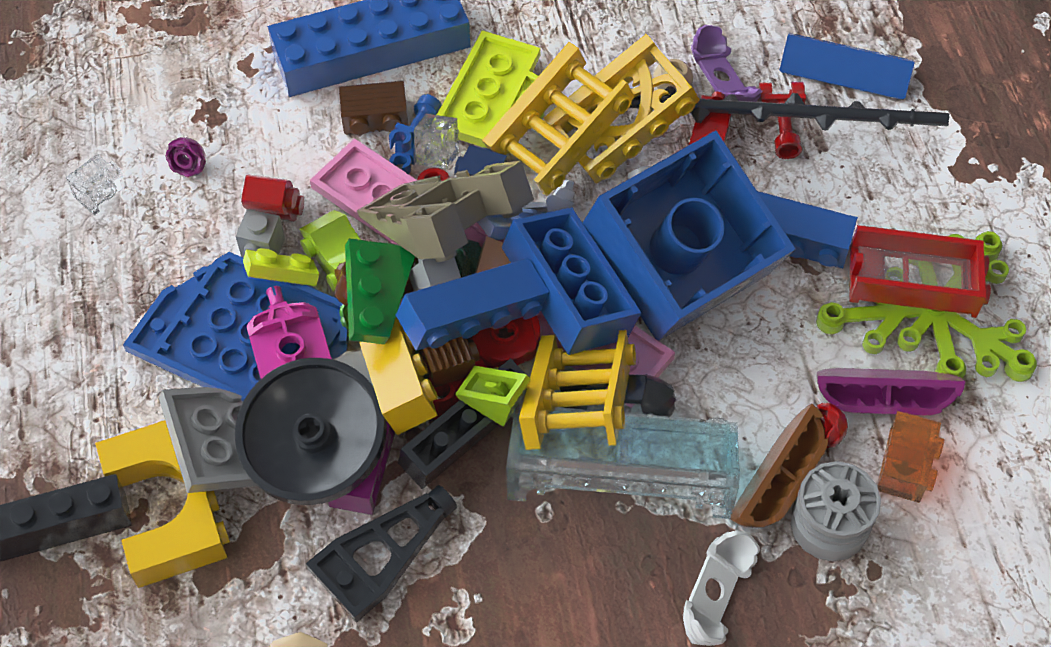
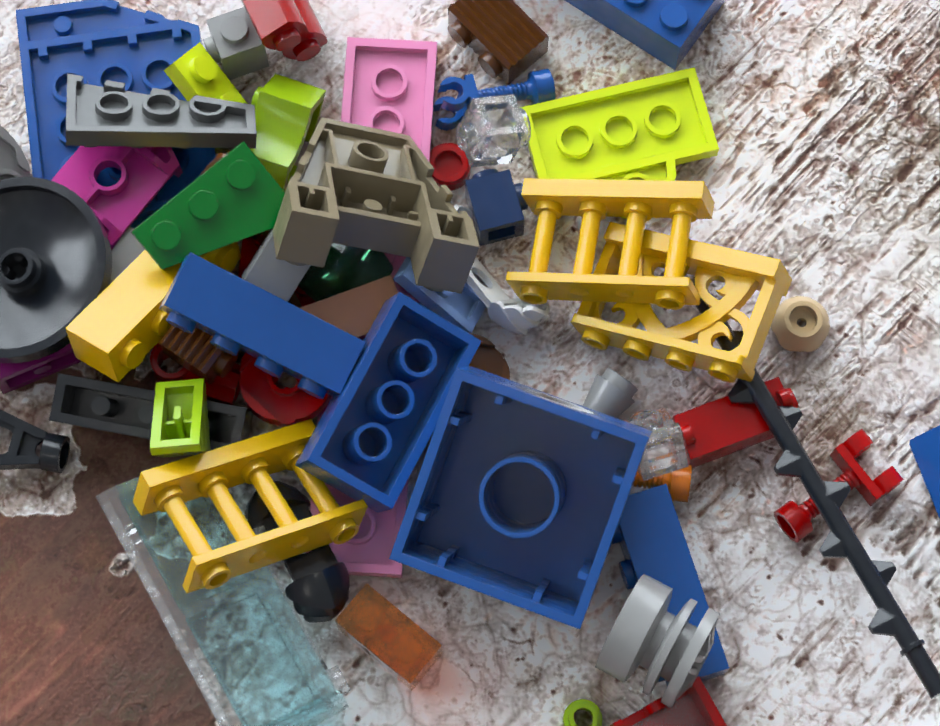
camera: 55 degrees right, 15 degrees up
medium lavender piece [691,25,762,102] -> none
none -> dark grey wing [66,73,257,150]
none -> clear orange brick [335,583,443,691]
none -> light grey wheel [595,574,720,708]

